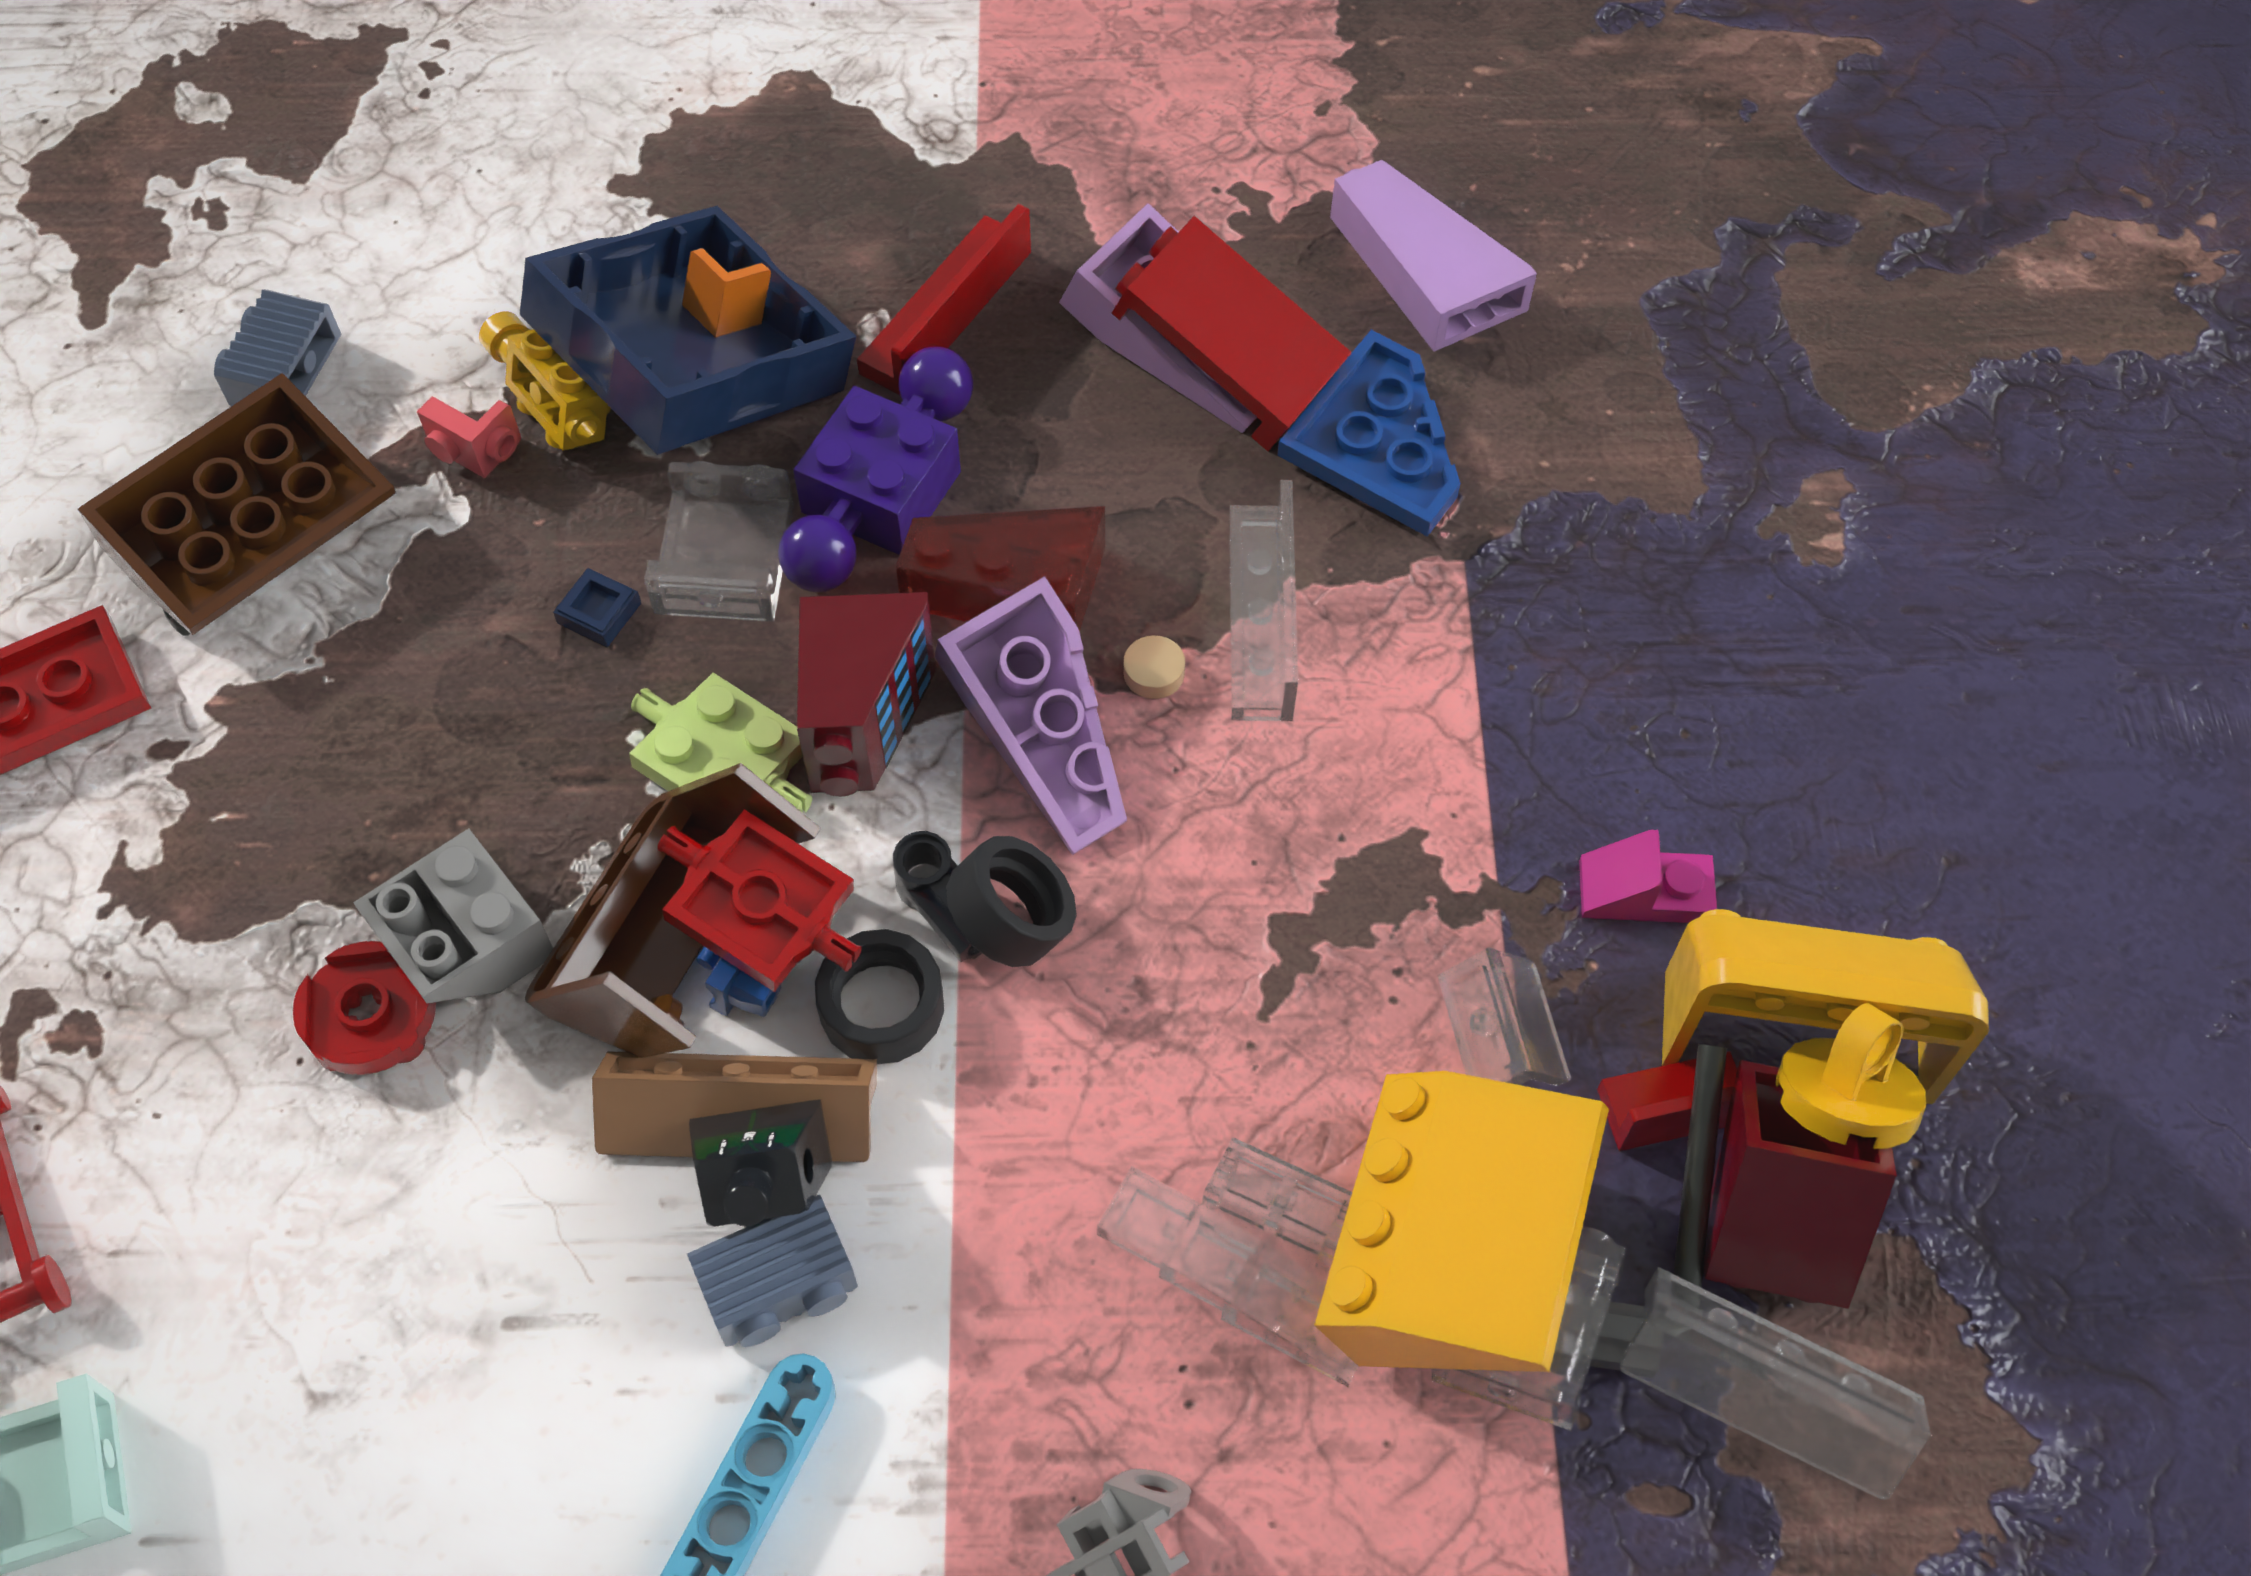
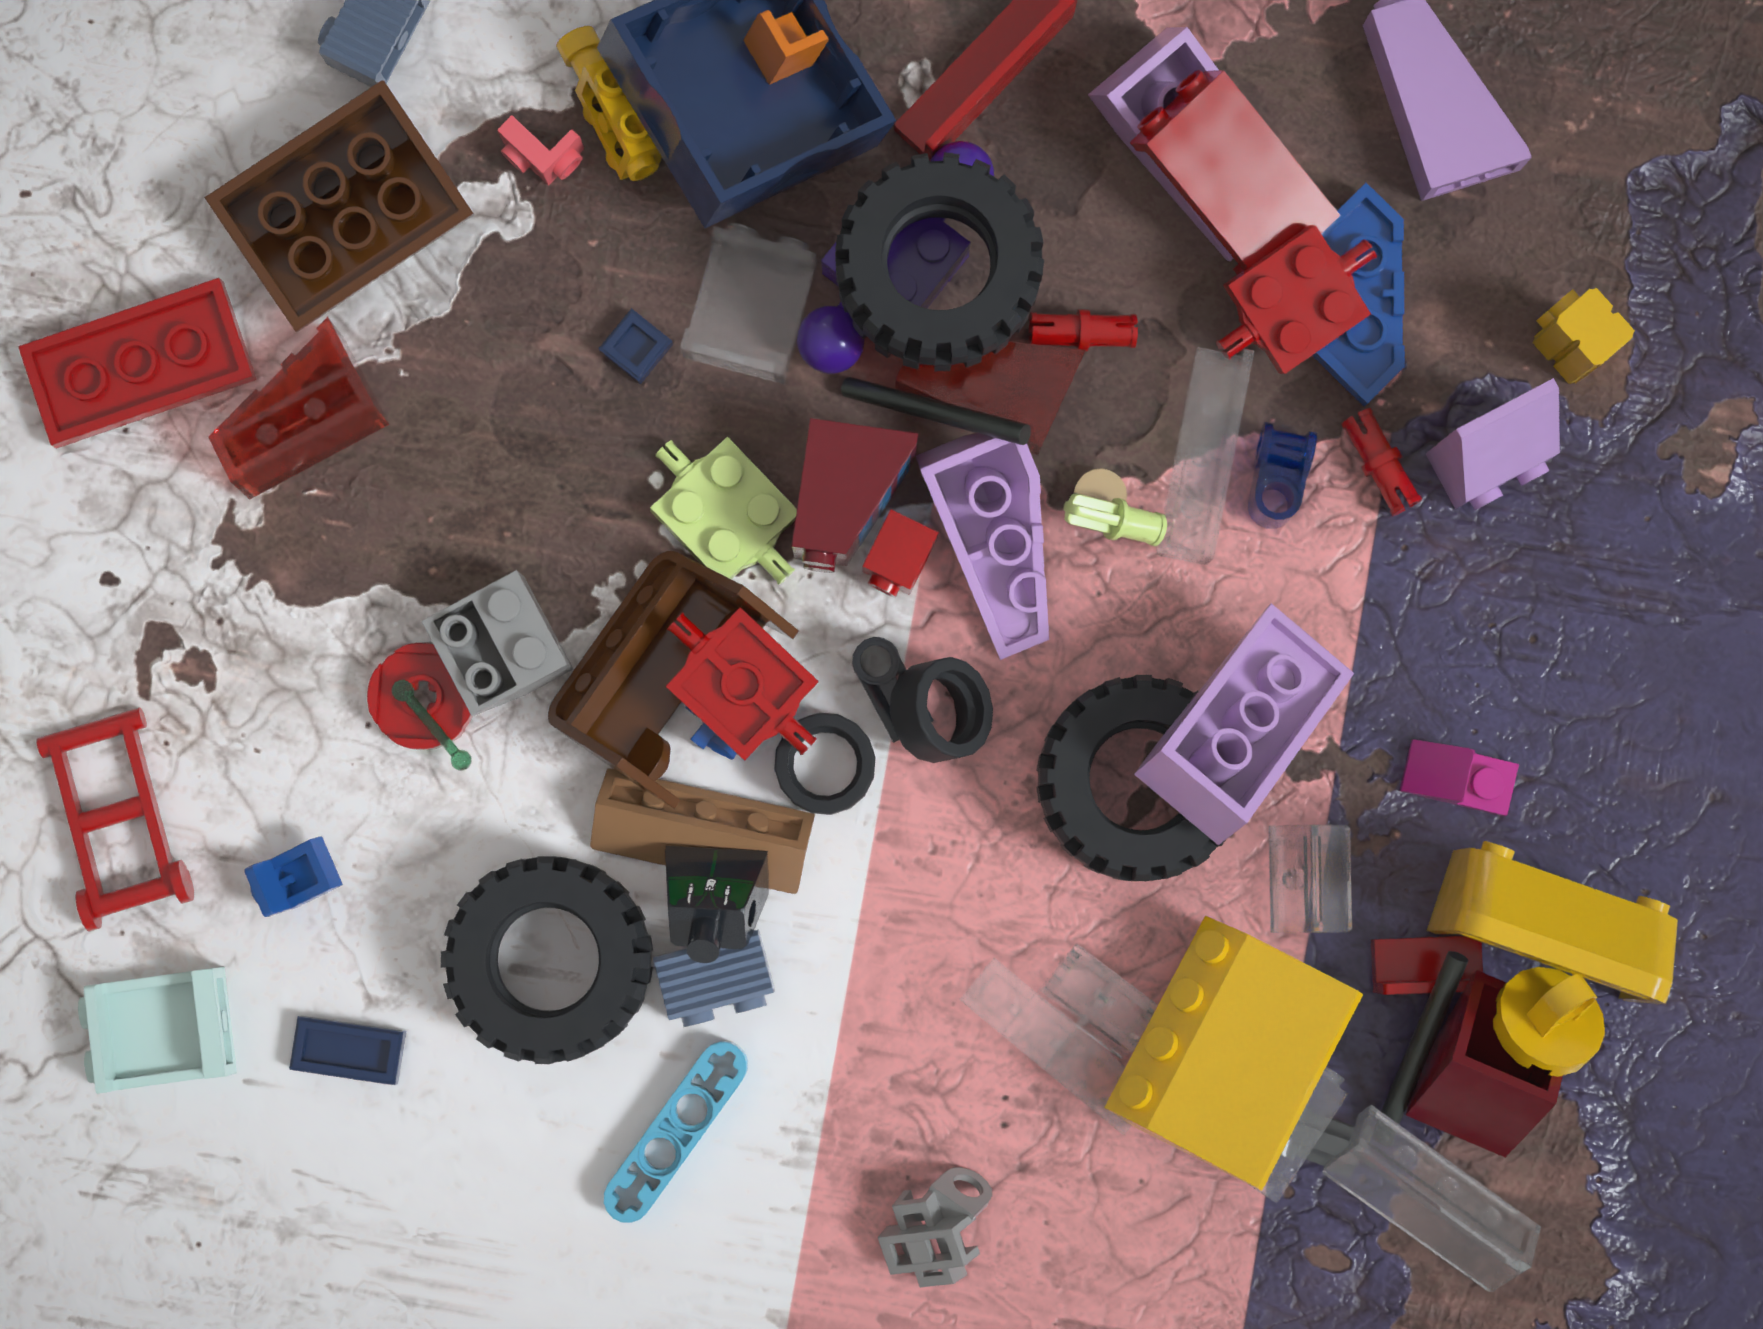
camera: 10 degrees right, 25 degrees up
none -> clear red wedge [208,316,390,500]
none -> blue bracket [244,836,343,917]
none -> dark blue tile [289,1016,406,1085]
none -> hinge [392,680,472,771]
none -> black tyre [441,856,653,1064]
none -> black tyre [835,152,1044,372]
none -> pearl dark grey bar [841,377,1031,445]
none -> red brick [862,509,939,598]
none -> red pin [1029,309,1138,352]
none -> black tyre [1036,675,1226,882]
none -> yellowish green axle [1063,493,1167,546]
none -> lavender slope [1134,603,1354,845]
none -> red plate [1216,225,1377,374]
none -> clear blue piece [1248,422,1317,529]
none -> red pin [1341,408,1423,516]
none -> lavender slope [1426,378,1560,510]
none -> yellow brick [1533,288,1635,384]

